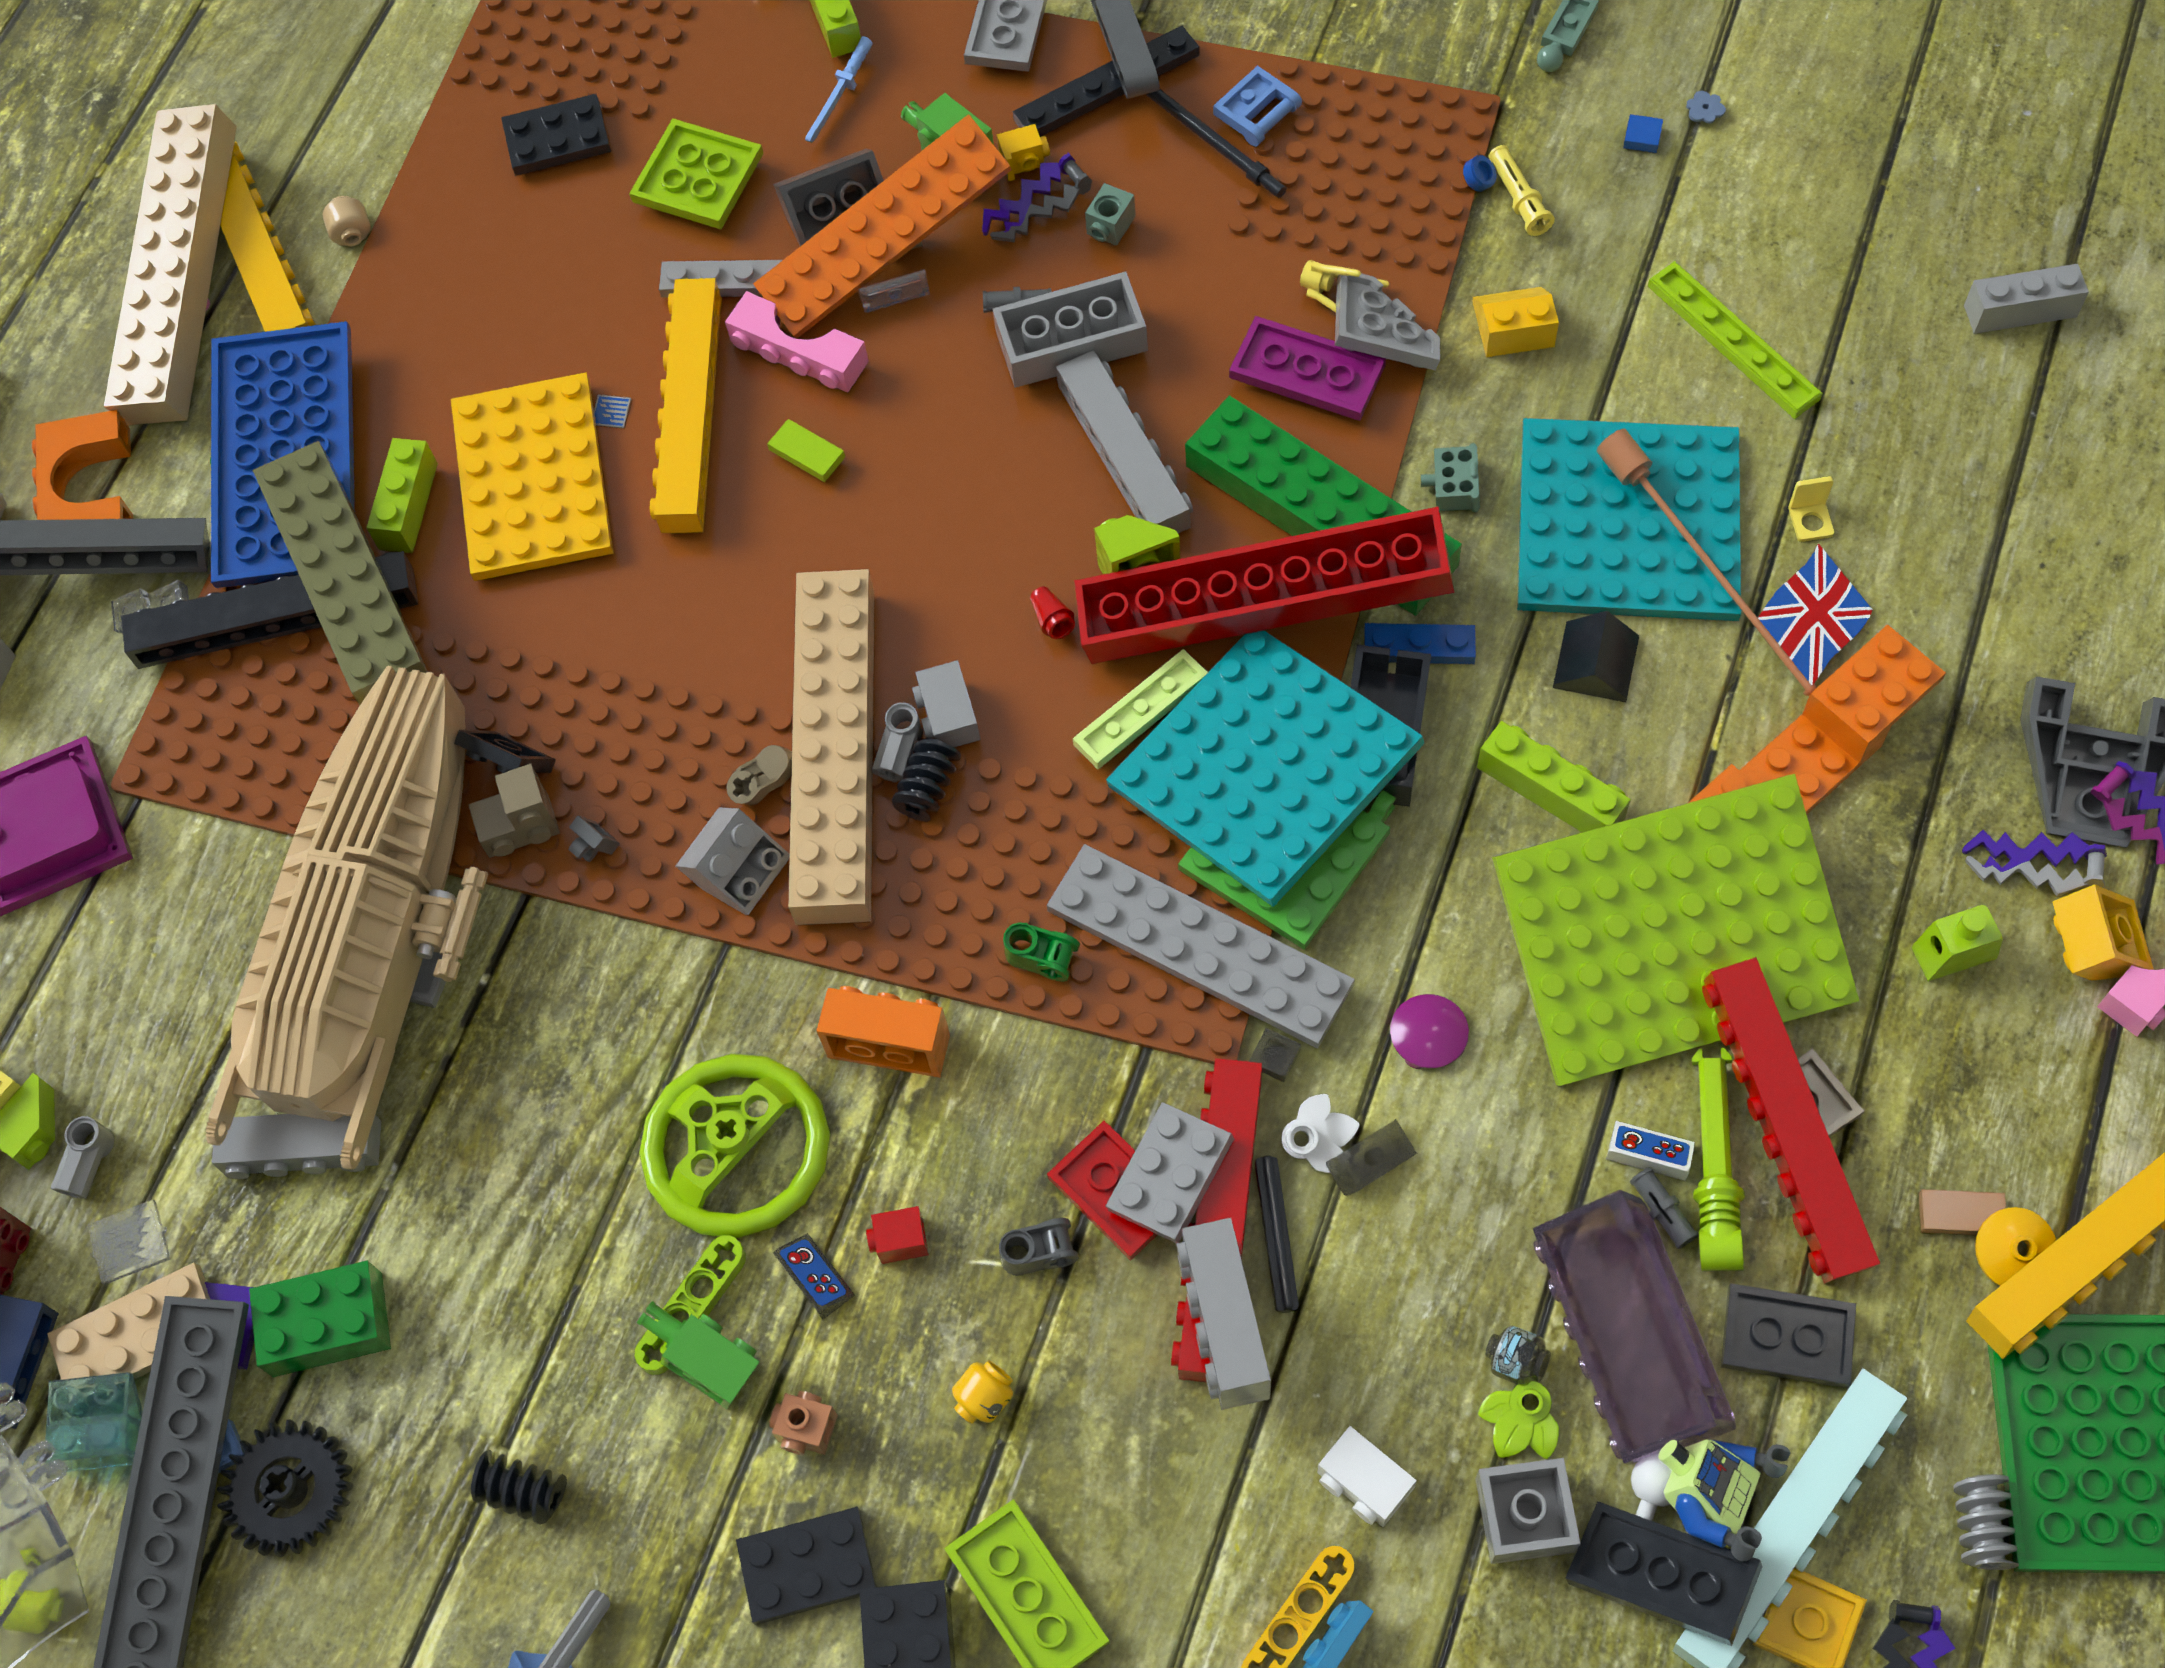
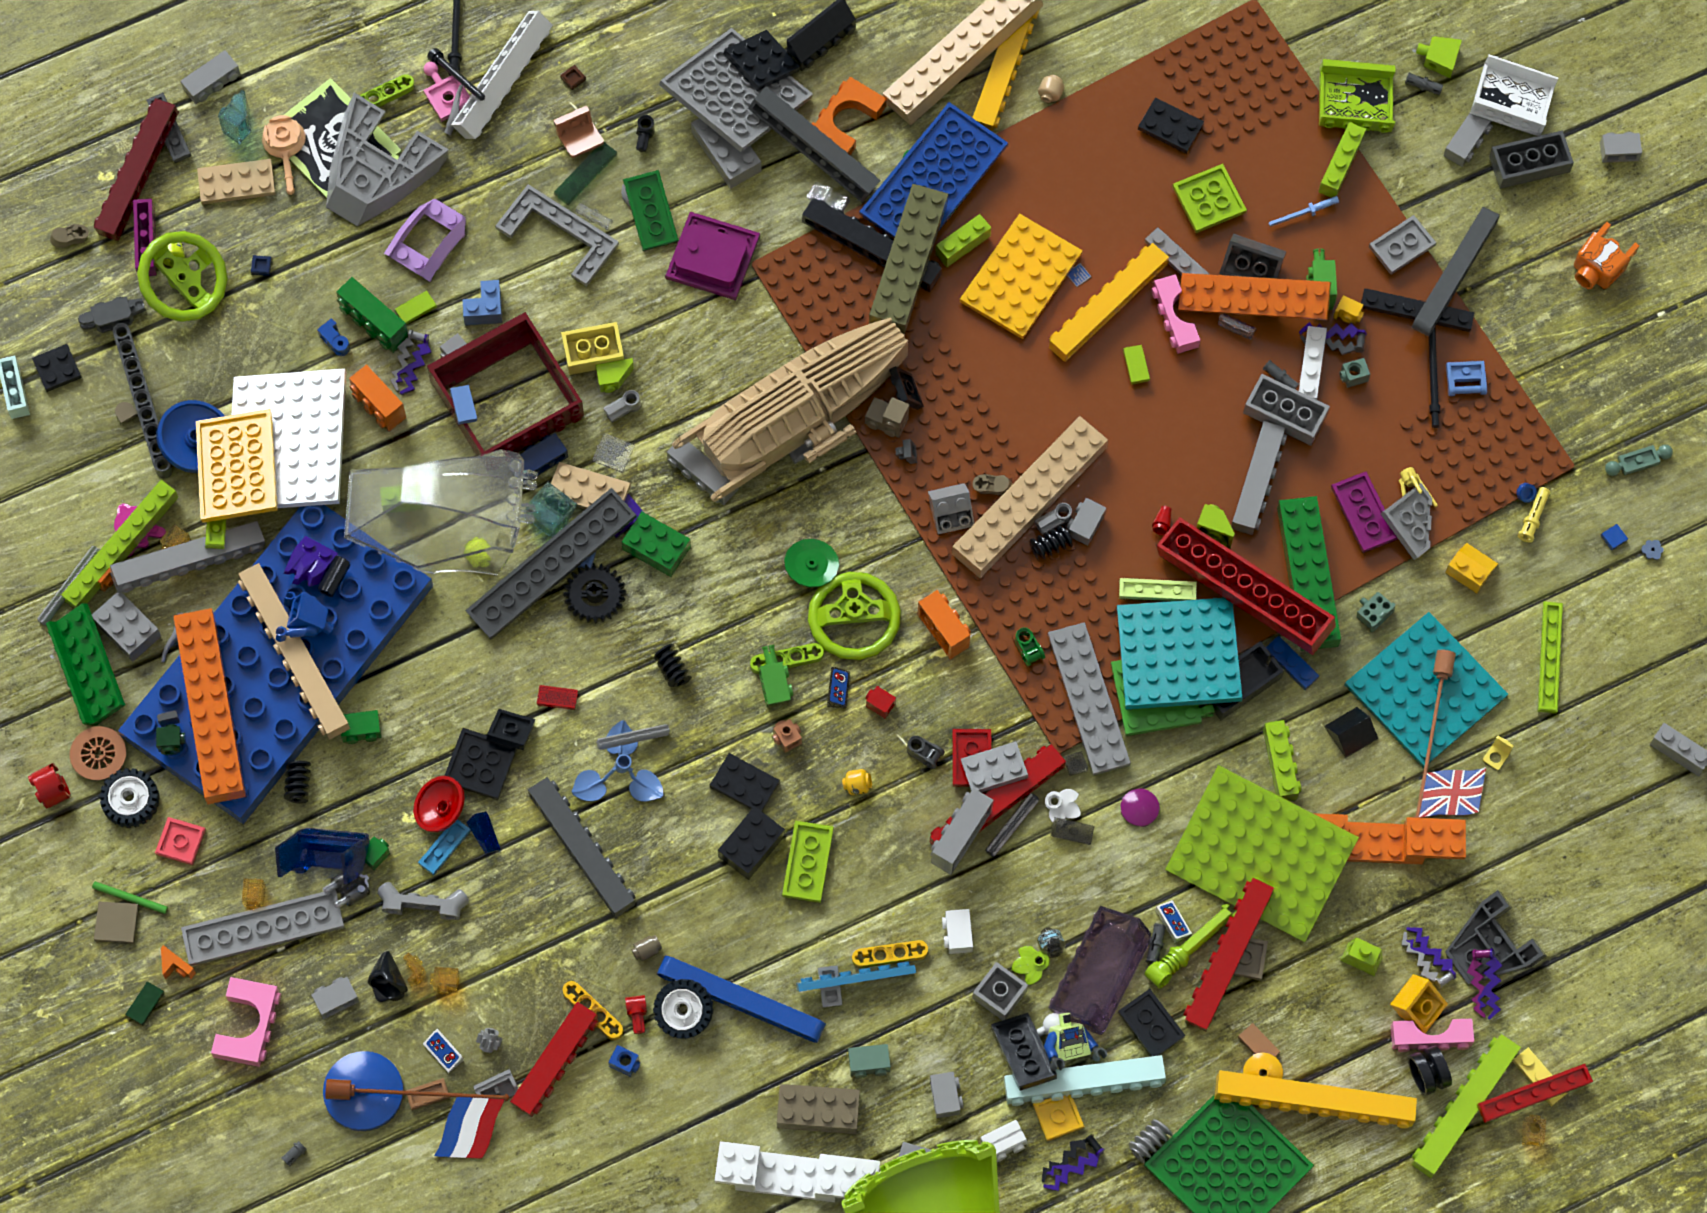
camera: 35 degrees right, 5 degrees up
none -> green piece [784,539,839,588]
none -> white plate [1299,326,1327,400]

